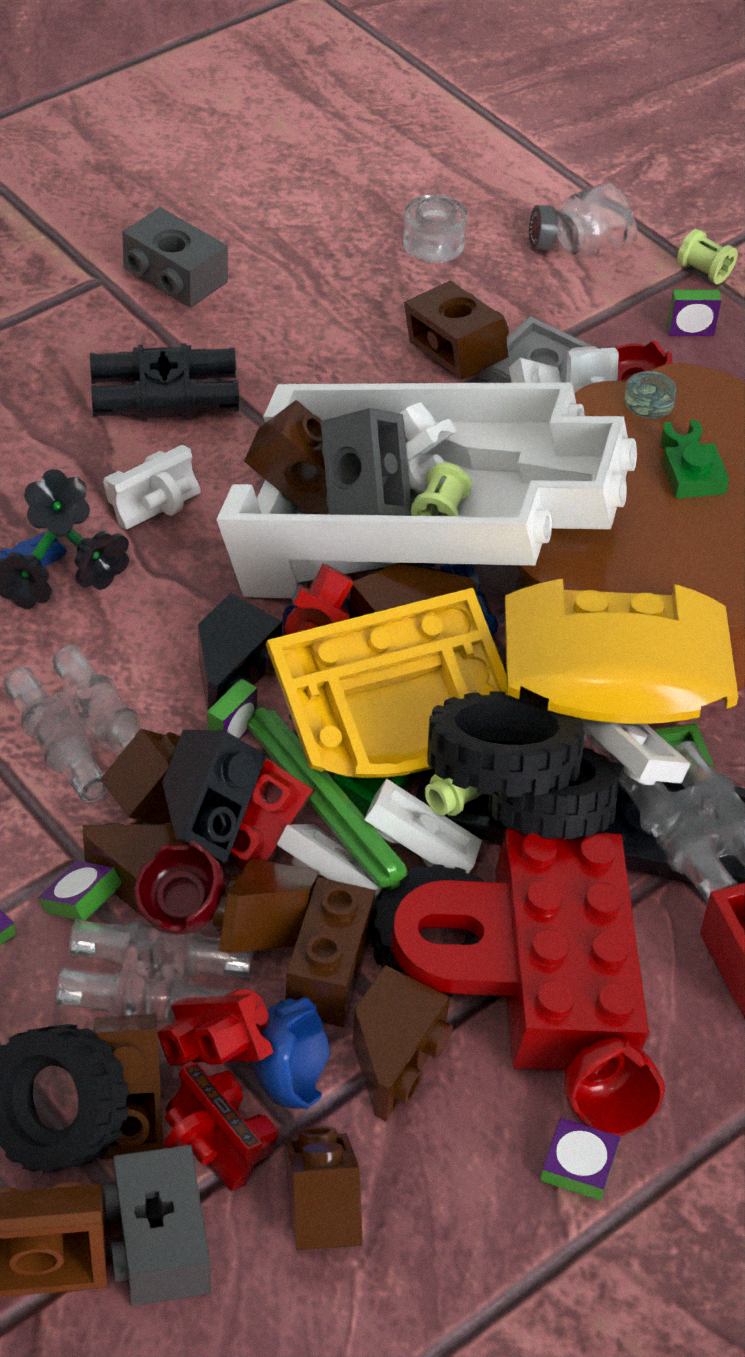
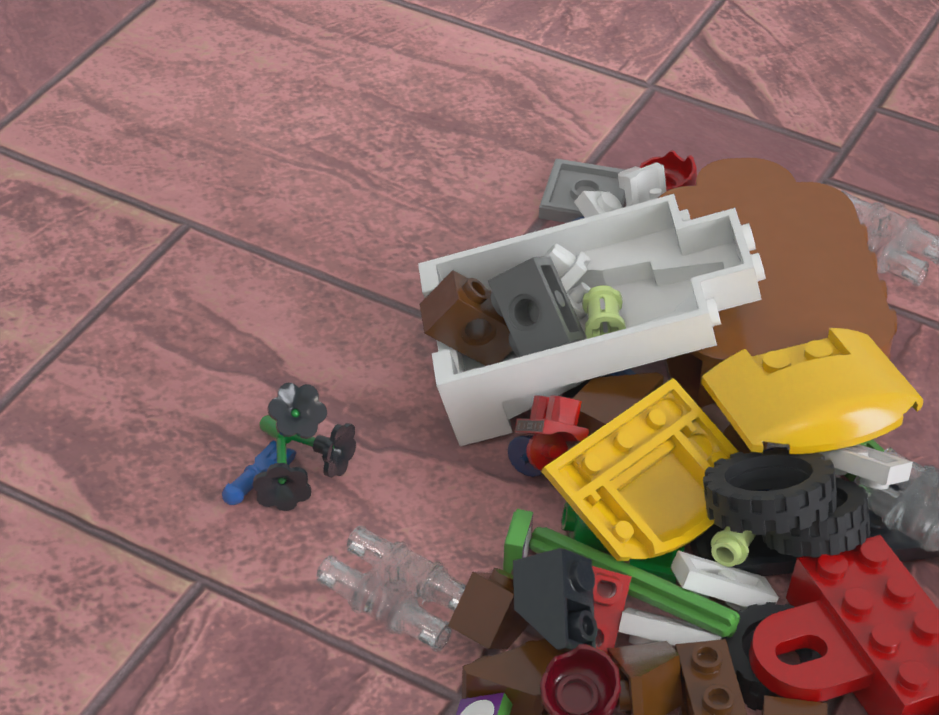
camera: 20 degrees left, 5 degrees down
black pin [90,343,239,422] -> none
white hips [103,445,201,530] -> none
dark grey brick [122,207,228,308] -> none
black slope [198,593,282,711] -> none
clear wheel [403,195,468,263] -> none
reddish brown brick [404,281,509,380] -> none
dark grey tile [529,205,558,251] -> none
clear helmet [556,182,637,258] -> none
clear light blue tile [624,371,677,418] -> none
green plate [661,419,729,499] -> none
tile [667,290,721,336] -> none
yellowish green bush [677,229,738,285] -> none

